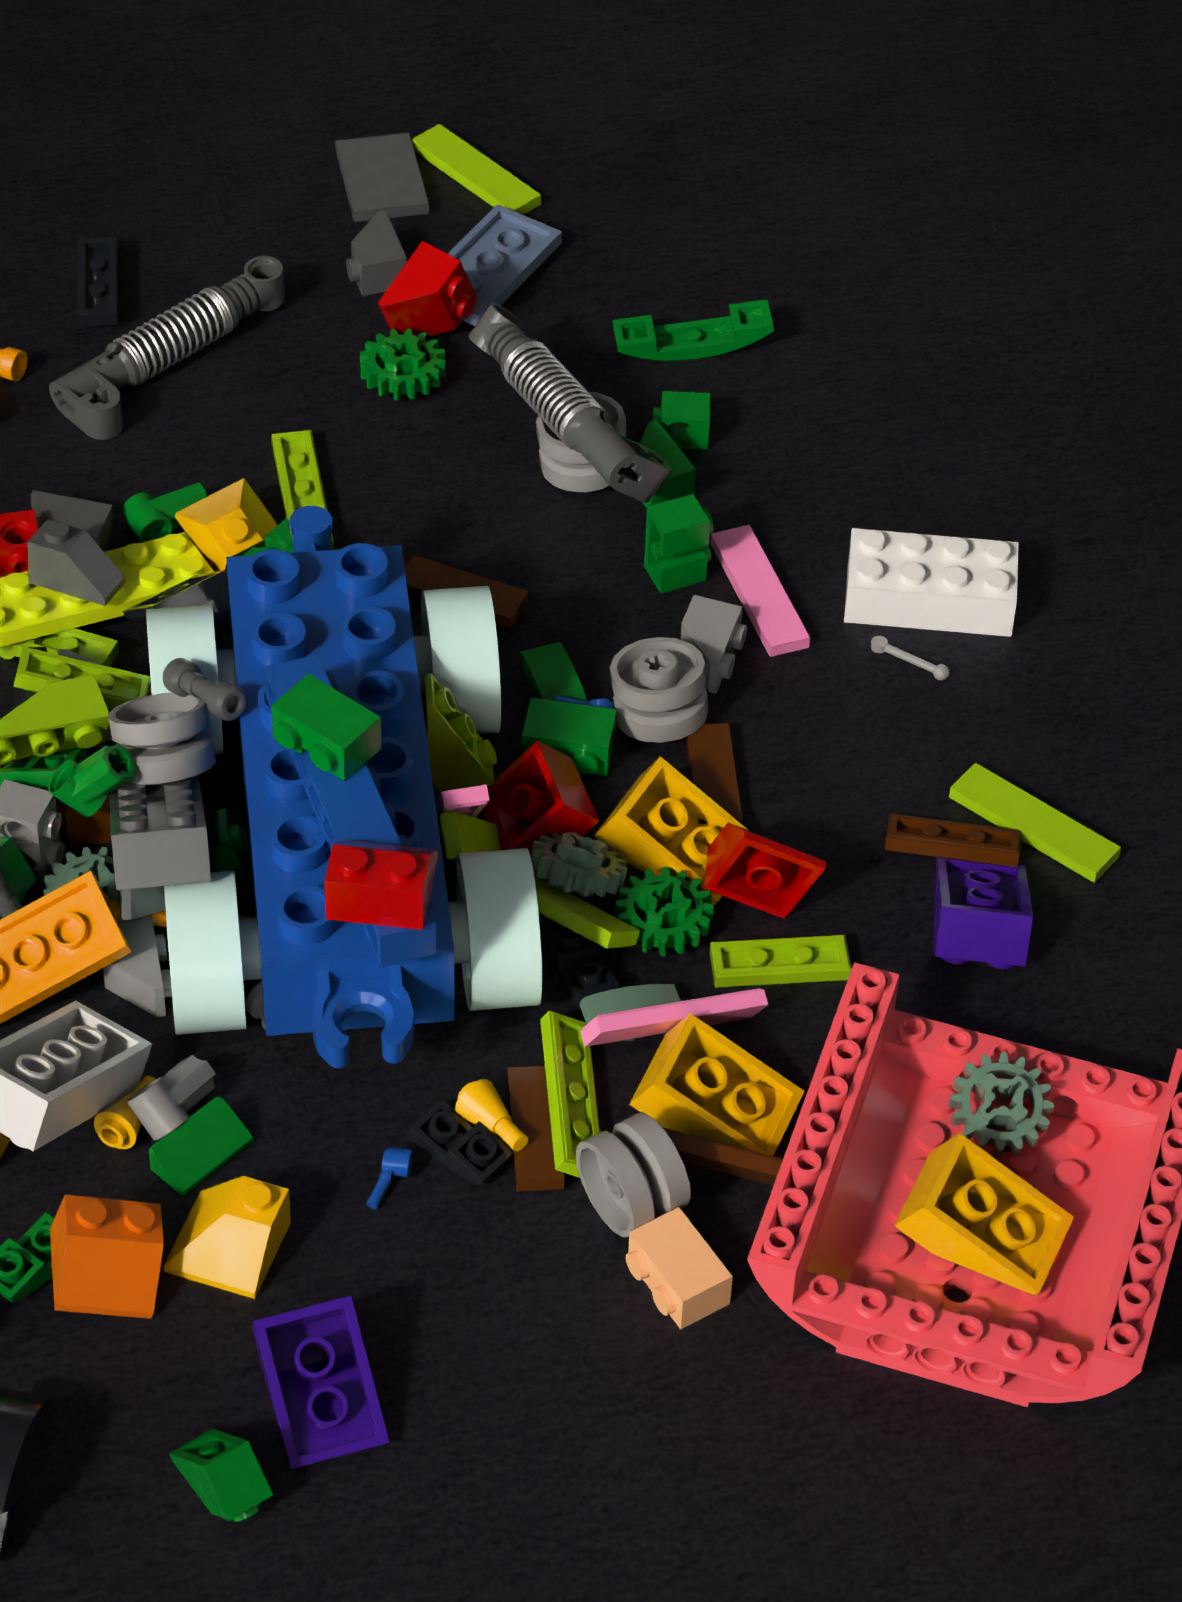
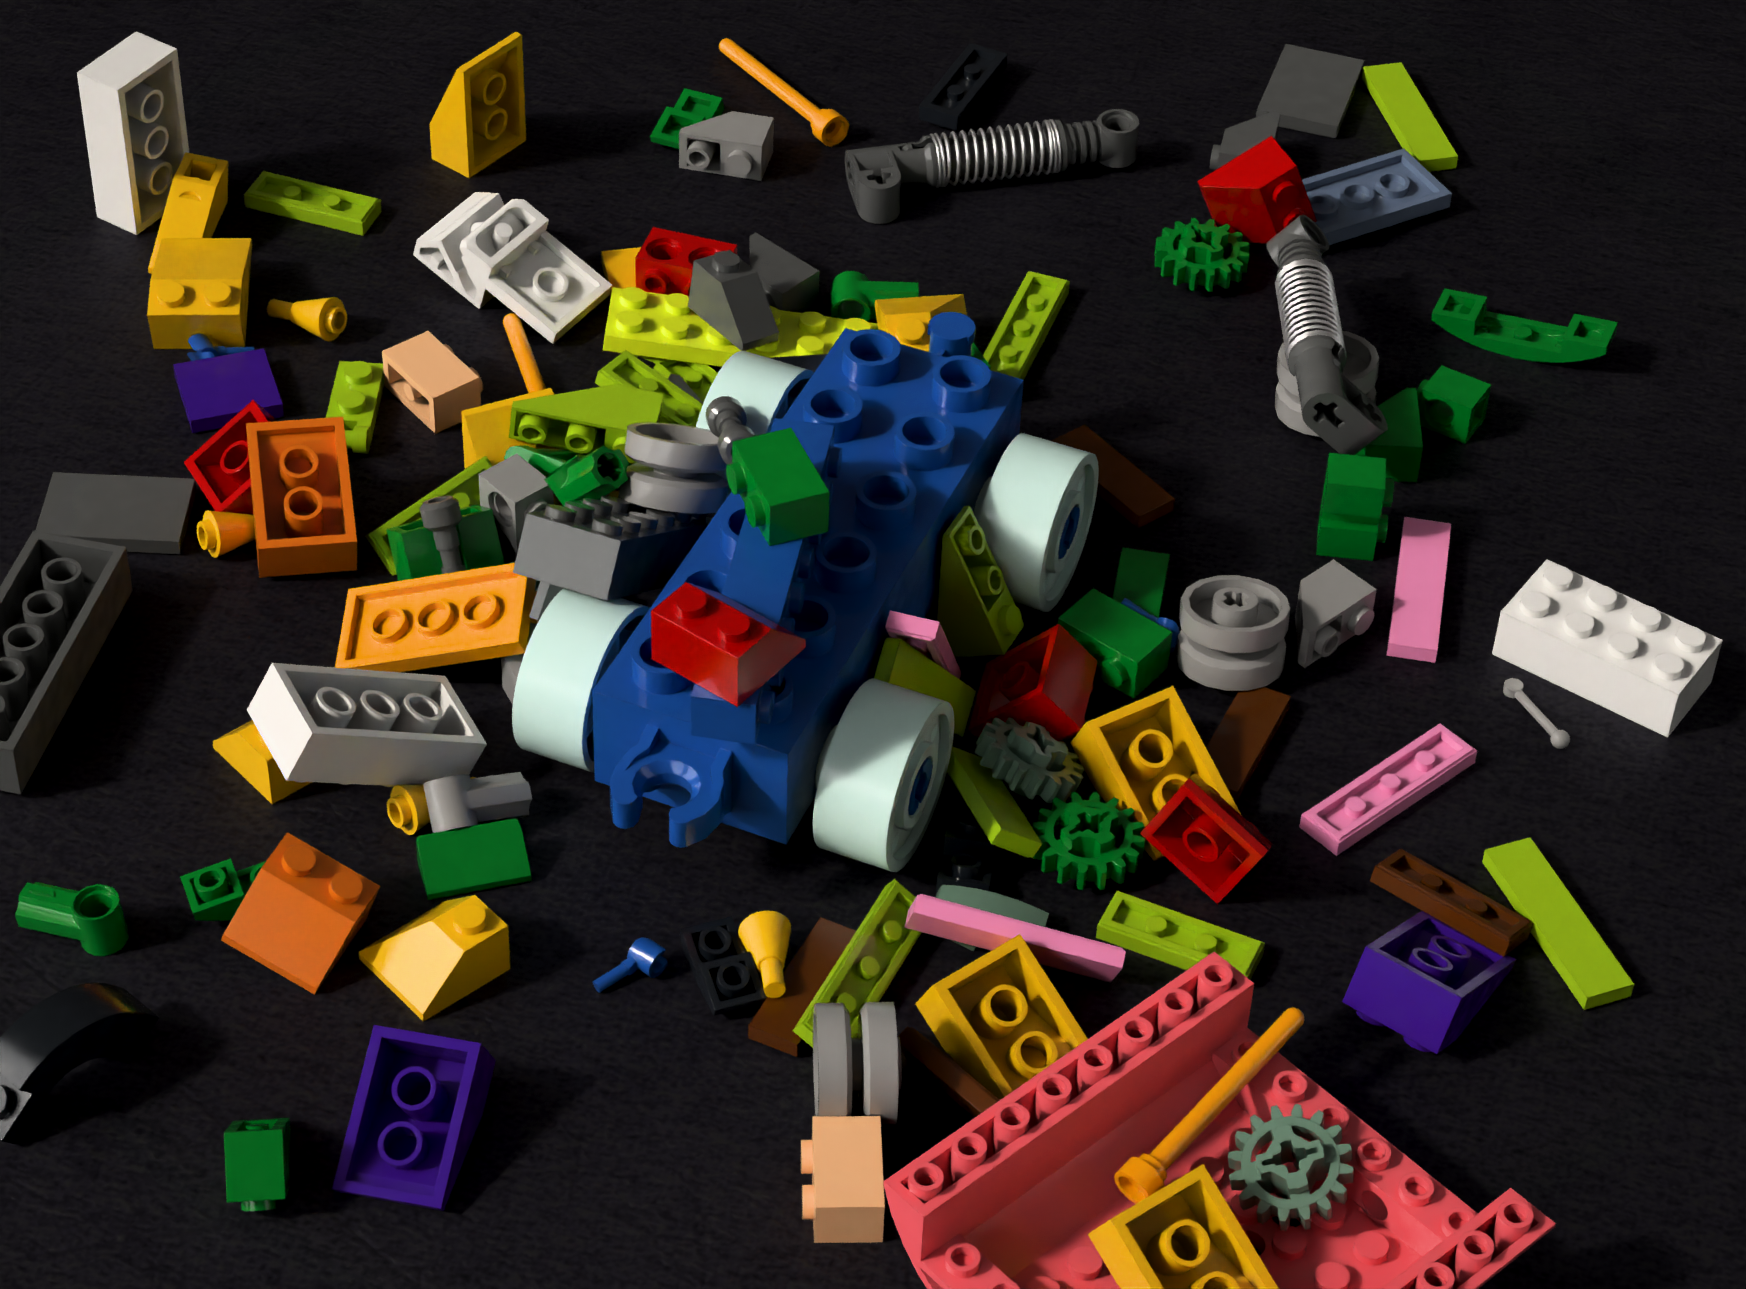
camera: 30 degrees right, 5 degrees down
none -> light orange piece [1114,1007,1304,1204]
none -> bright pink tile [1299,723,1477,856]

